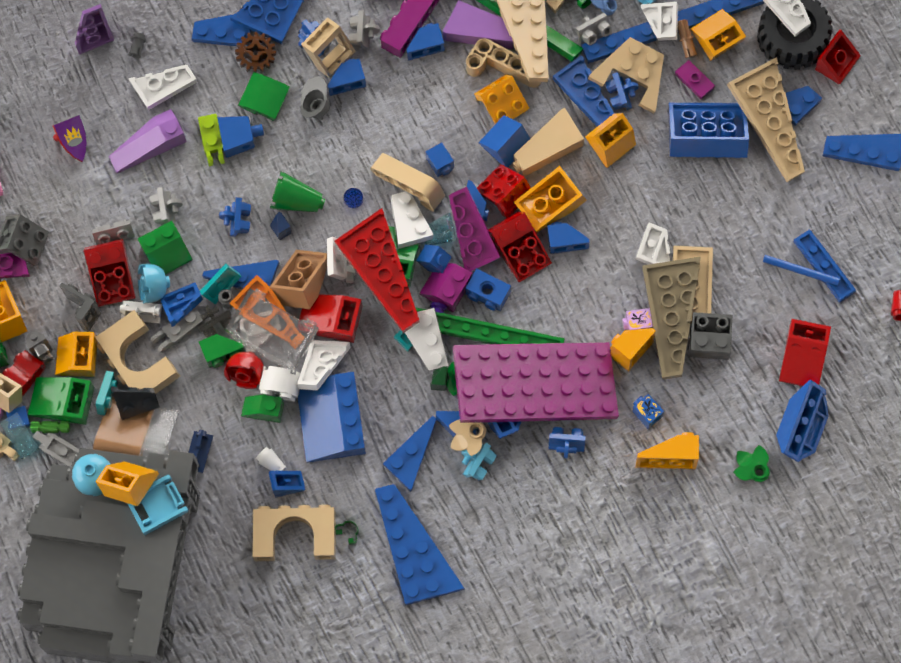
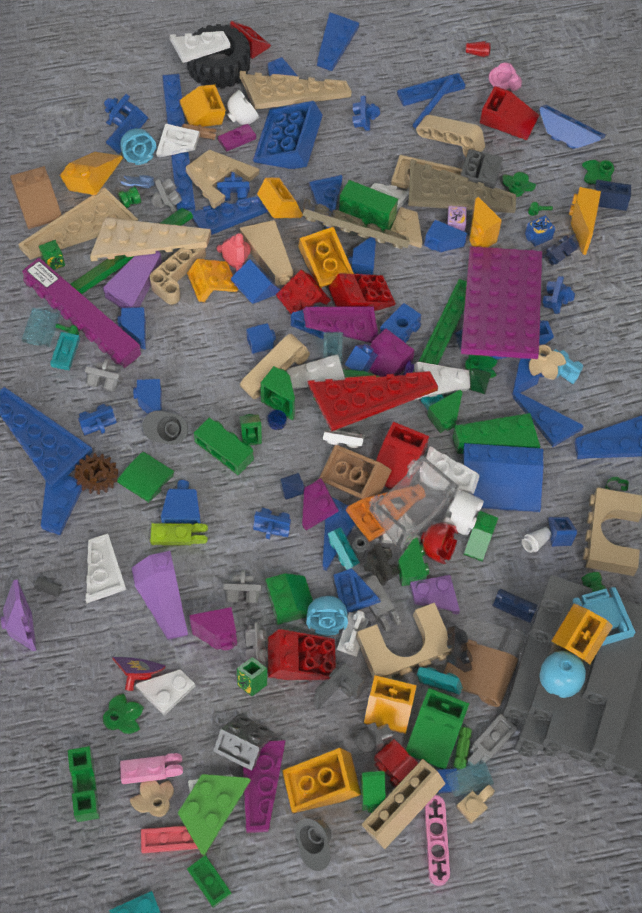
camera: 85 degrees left, 10 degrees down
green cone [270,171,325,212] -> none
tan window [301,17,356,78] -> none
none -> green plate [103,694,144,734]
none -> white wing [136,670,195,716]
none -> magenta slope [189,607,237,650]
none -> green brick [194,417,254,476]
none -> coral rock [217,233,251,271]
none -> white cylinder [227,90,259,125]
none -> green brick [237,657,267,697]
none -> green slope [239,414,262,445]
none -> green slope [260,366,295,421]
none -> magenta wing [302,478,339,531]
none -> dark tan wing [303,198,410,249]
none -> blue wing [309,175,342,229]
none -> green brick [339,180,398,231]
none -> blue hips [352,96,380,131]
none -> tan wing [391,207,422,248]
none -> medium lavender wing [410,575,460,615]
none -> tan beam [416,115,485,157]
none -> blue slope [424,220,468,253]
none -> green slope [427,389,463,433]
none -> green wedge [452,413,541,454]
none -> bright pink hair [488,62,522,91]
none -> green plate [502,172,536,197]
none -> green hand [528,202,553,216]
none -> dark blue hinge [542,234,579,265]
none -> green wheel [581,572,606,592]
none -> dark blue hinge [594,180,631,211]

